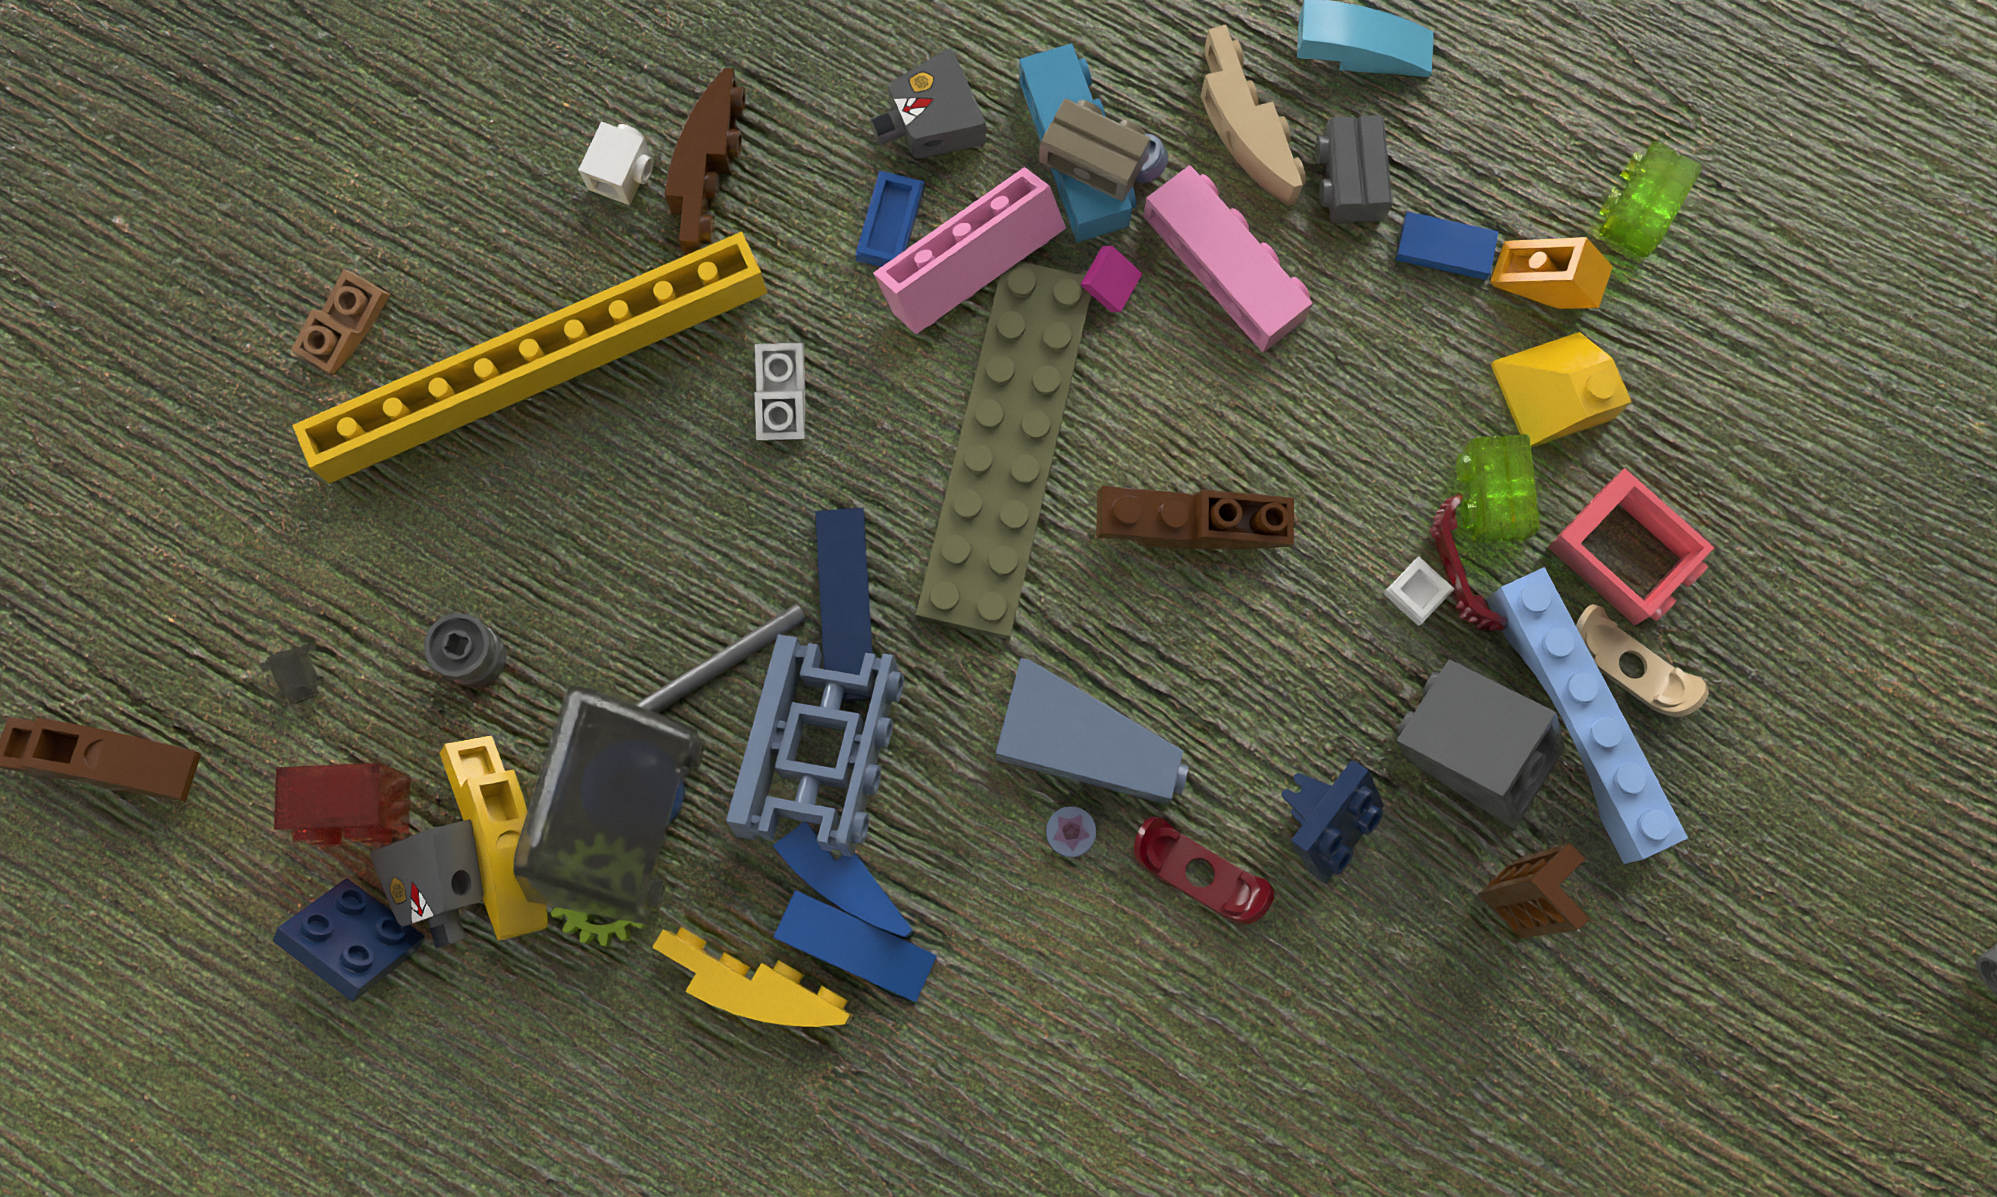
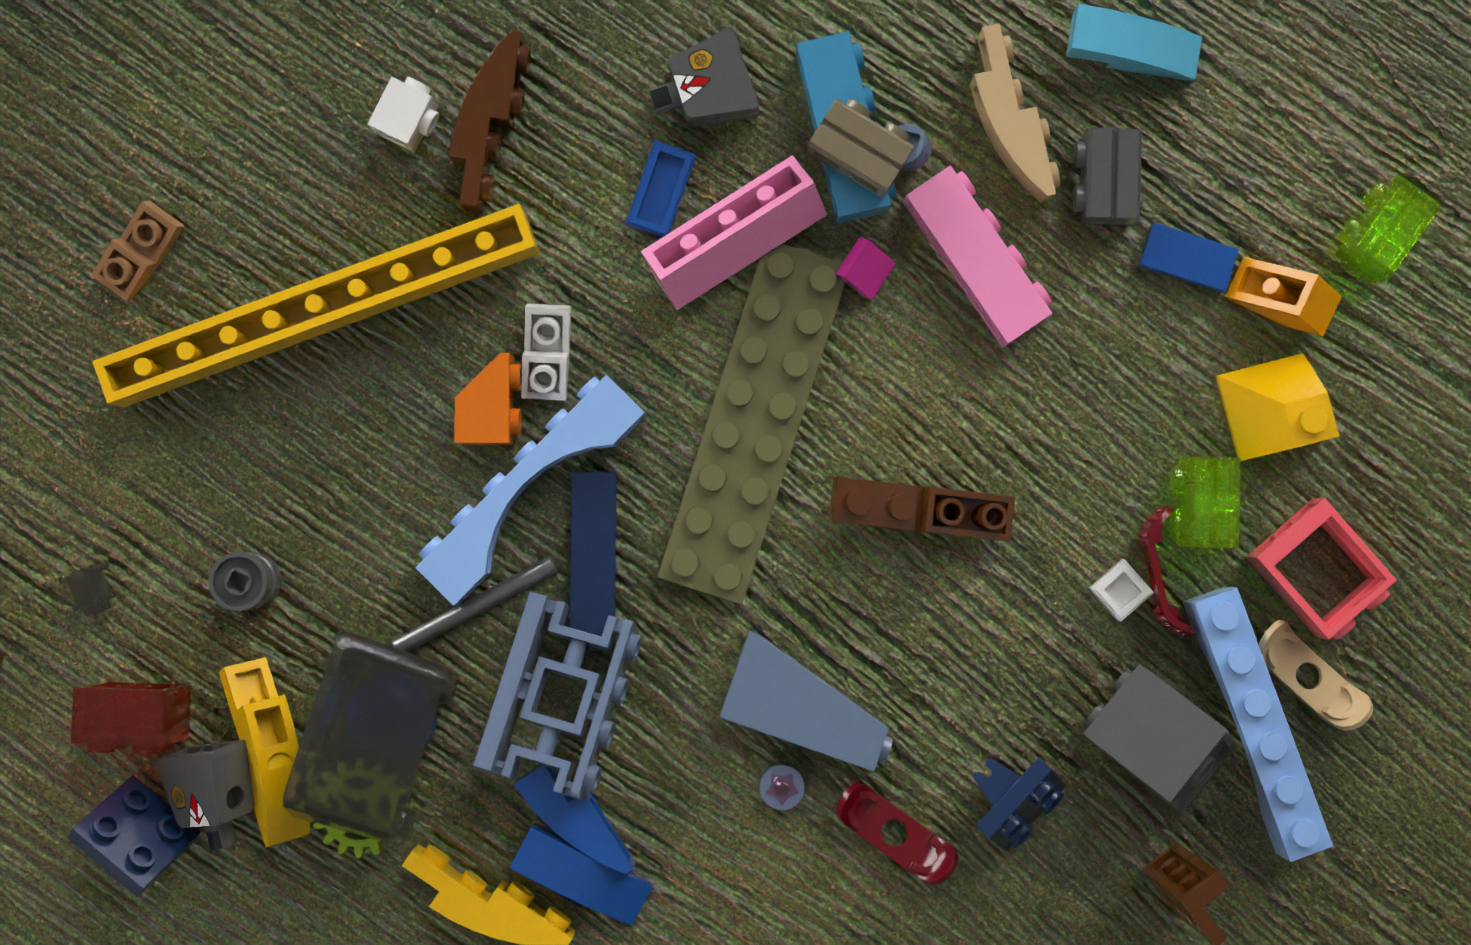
camera: 10 degrees right, 10 degrees up
none -> light blue arch [415,375,647,606]
none -> orange slope [454,353,522,445]

